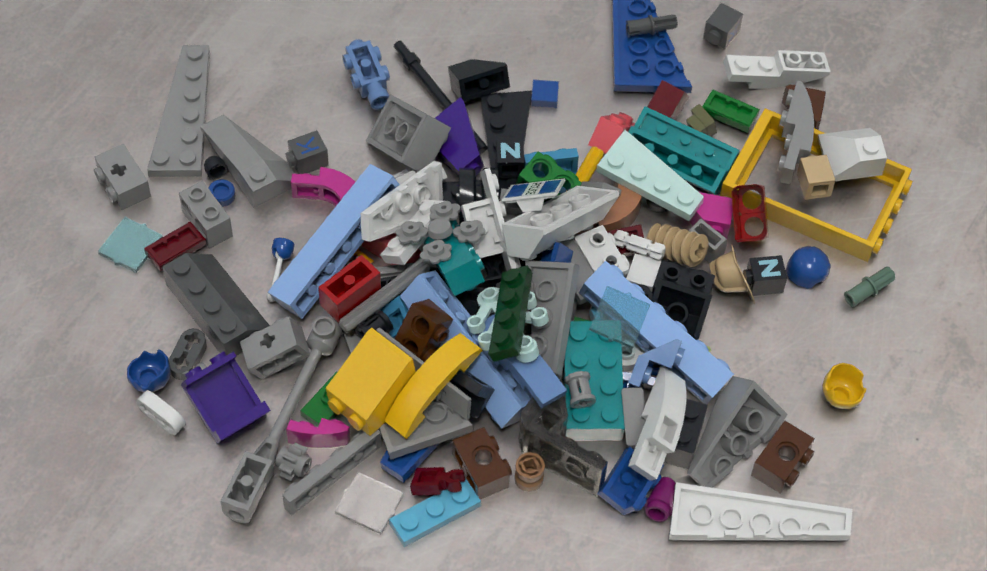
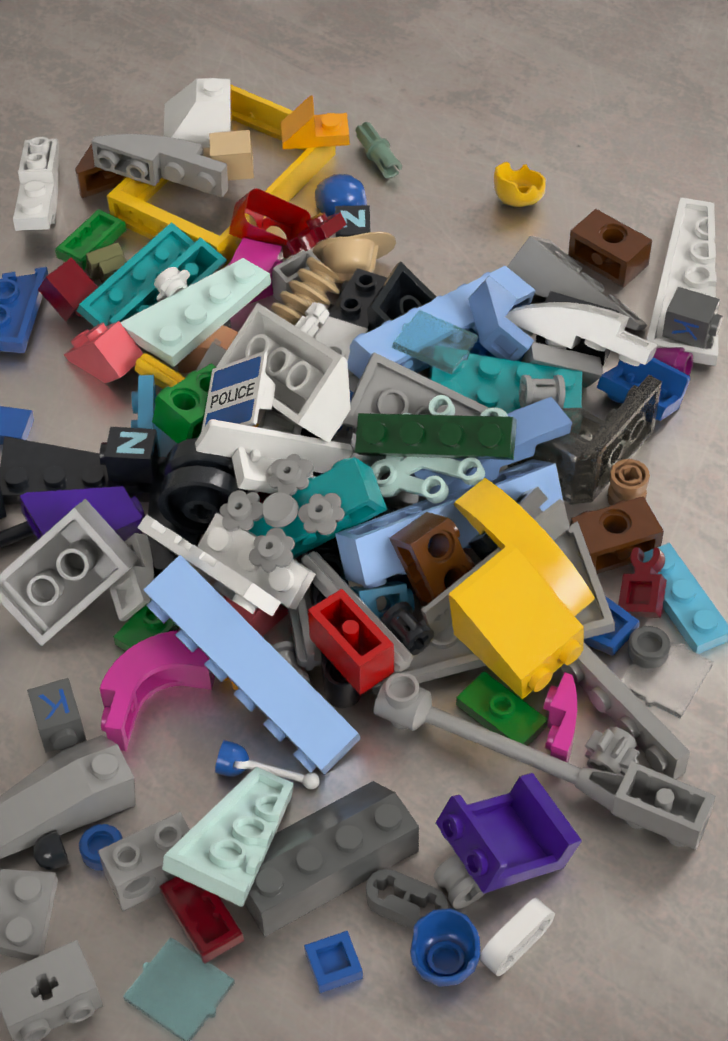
camera: 80 degrees left, 5 degrees down
light grey brick [240,316,310,380] -> none
none -> white plate [154,267,190,302]
none -> light aqua wing [162,767,294,907]
none -> light orange slope [281,95,350,149]
none -> dark red plate [287,212,347,255]
none -> blue tile [304,930,363,993]
none -> dark grey tile [627,626,671,668]
none -> dark grey brick [662,287,723,349]

